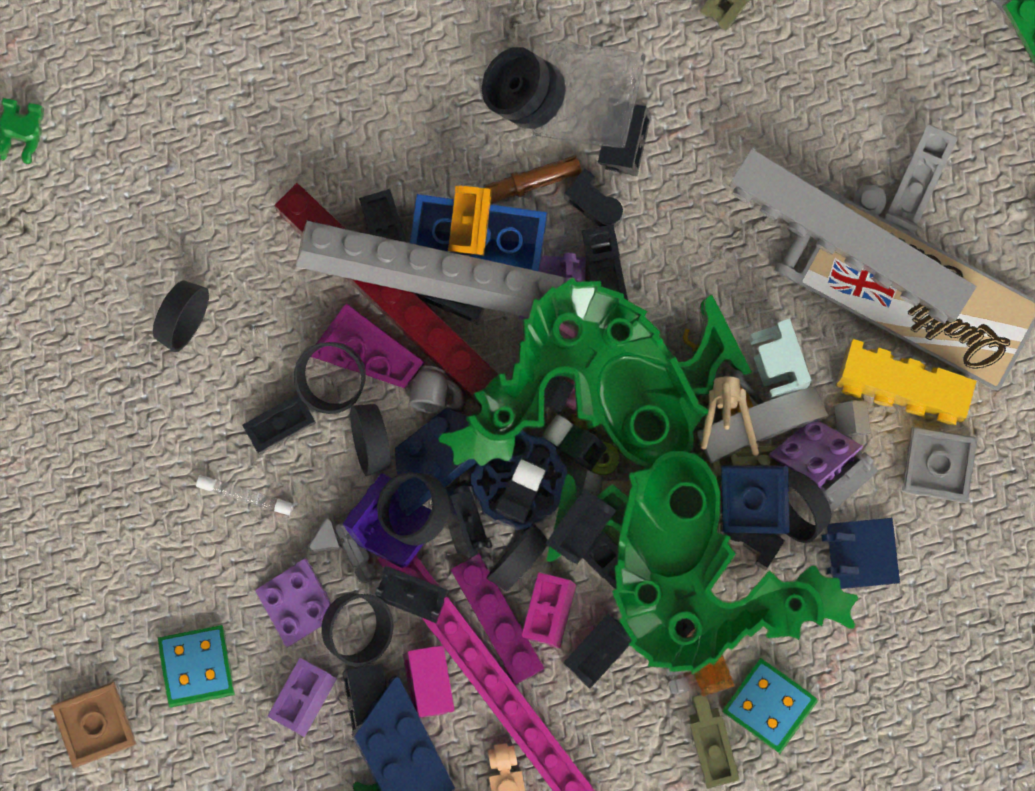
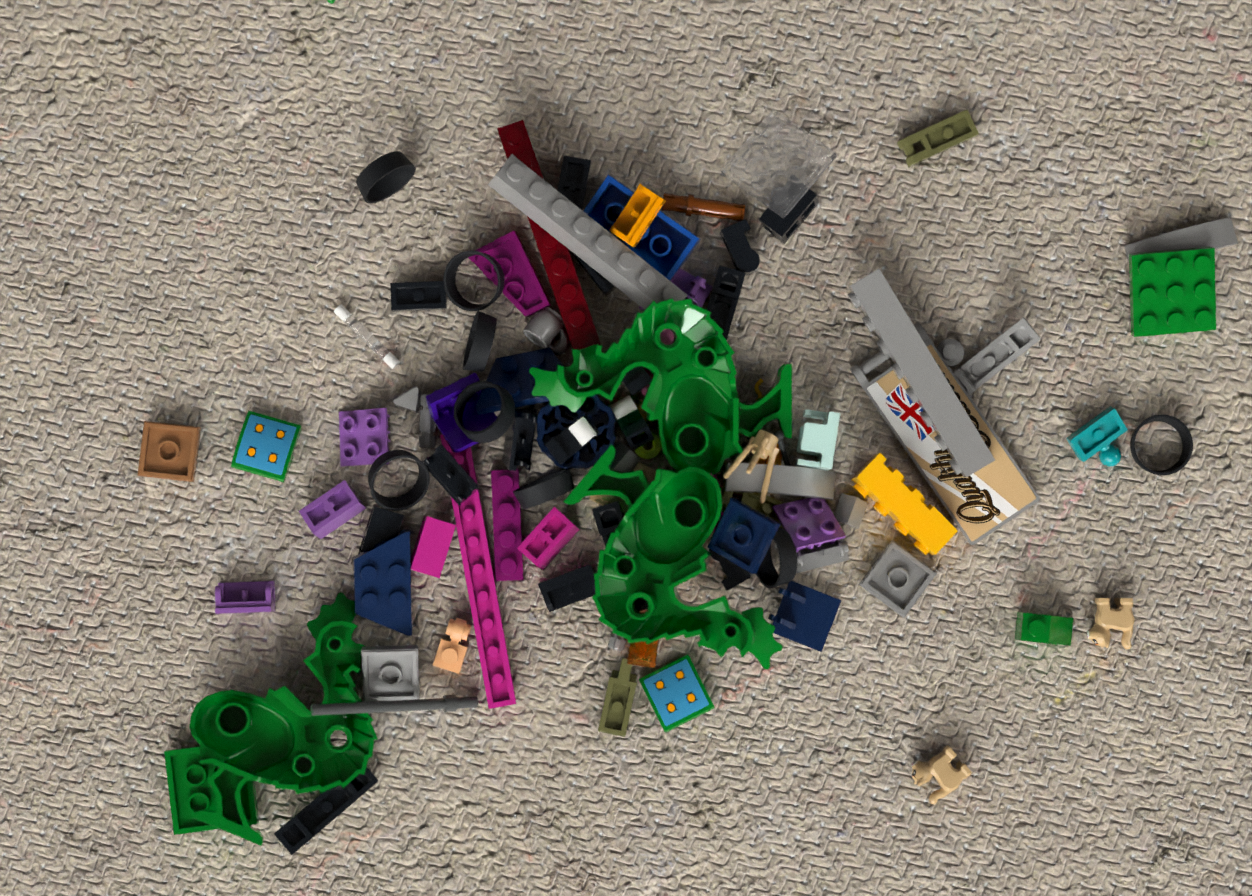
camera: 25 degrees right, 5 degrees up
black wheel [481,47,566,129] -> none
black hinge [545,489,617,565] -> none

